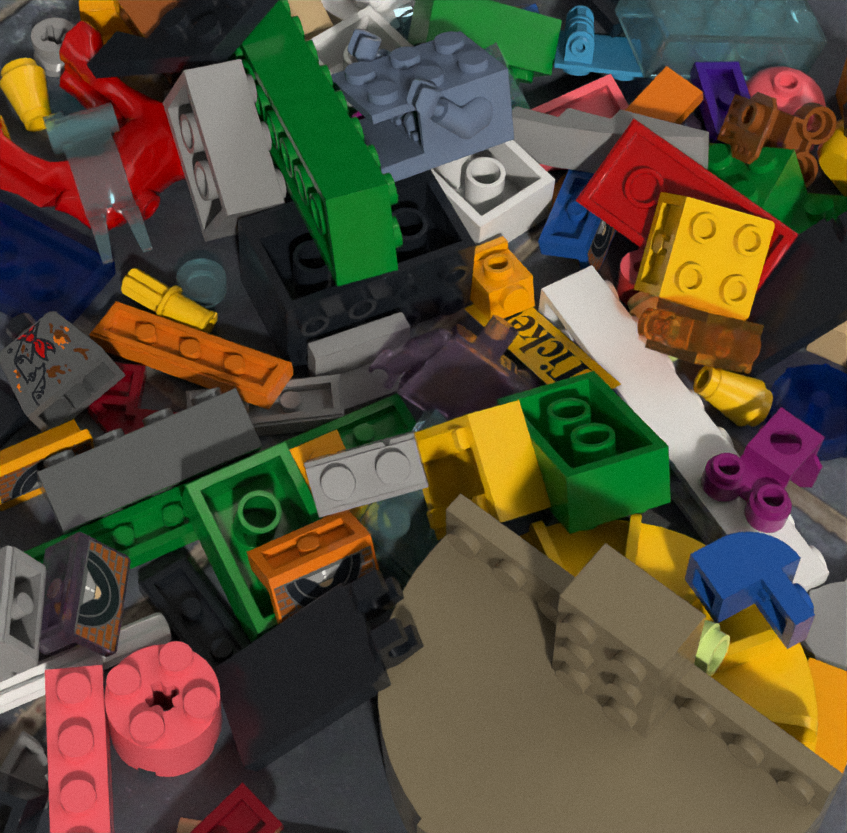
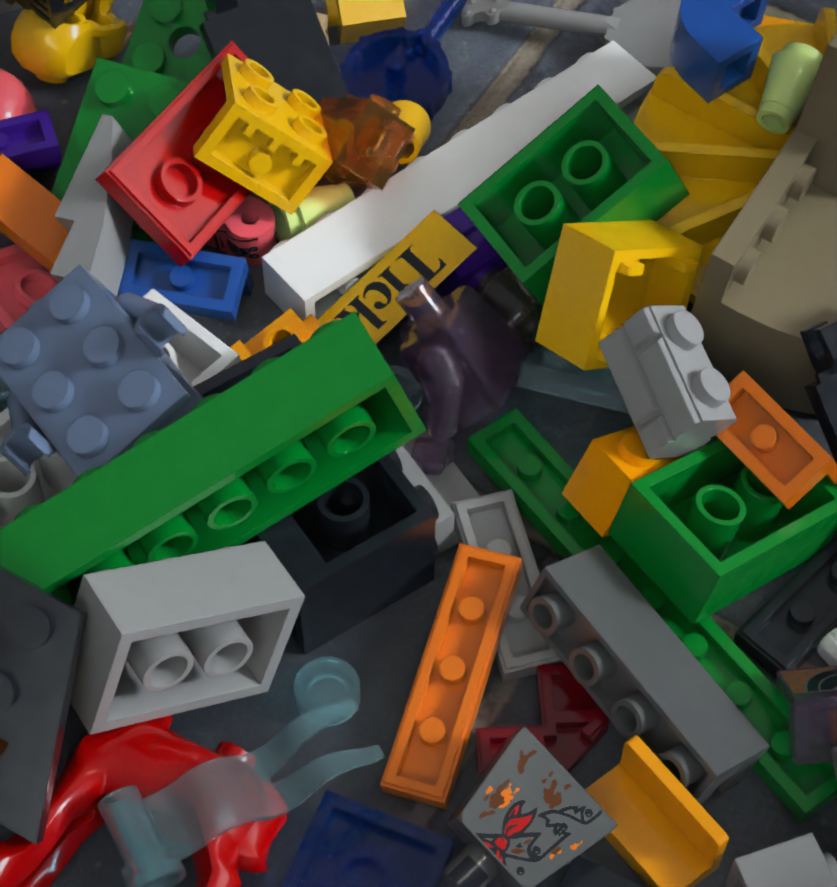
camera: 95 degrees left, 0 degrees up
yellow axle [121,268,218,334] -> none
magenta piece [701,407,825,533] -> none
dark orange piece [717,92,837,188] -> none

